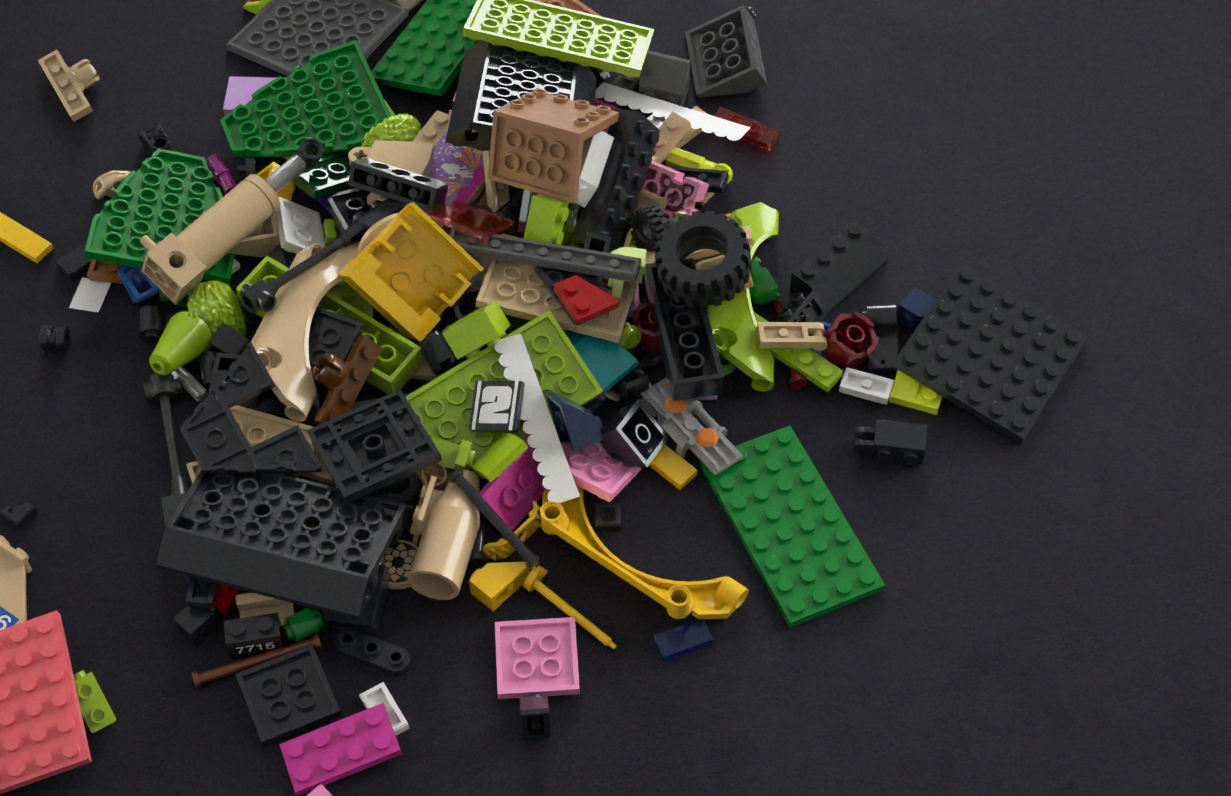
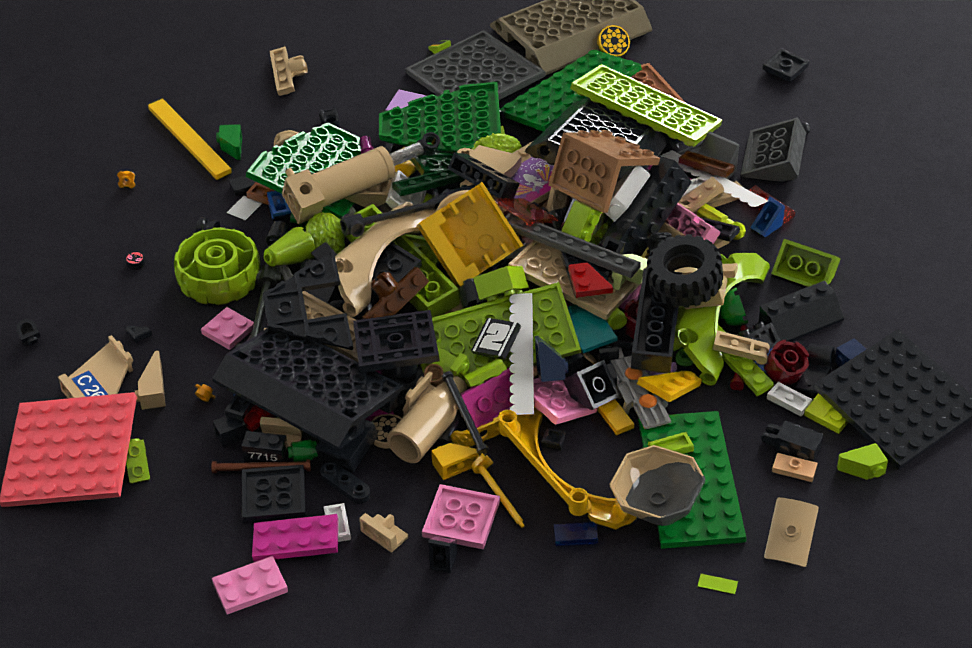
camera: 20 degrees right, 10 degrees down
none -> tan slope [135,351,166,410]
none -> lime wheel [174,227,261,305]
none -> light orange plate [195,384,215,402]
none -> bright pink plate [201,307,254,350]
none -> green slope [216,124,242,160]
none -> tan panel [360,513,408,553]
none -> dark green tile [392,169,464,196]
none -> dark grey rock [610,445,705,526]
none -> yellow wing [637,371,702,402]
none -> lime tile [648,432,694,454]
none -> reddish brown plate [678,151,735,178]
none -> lime sticker [698,574,738,594]
none -> blue slope [750,197,785,237]
none -> tan shield [764,498,818,567]
none -> lime slope [771,239,841,287]
none -> light nougat plate [772,453,818,482]
none -> lime slope [837,443,888,479]

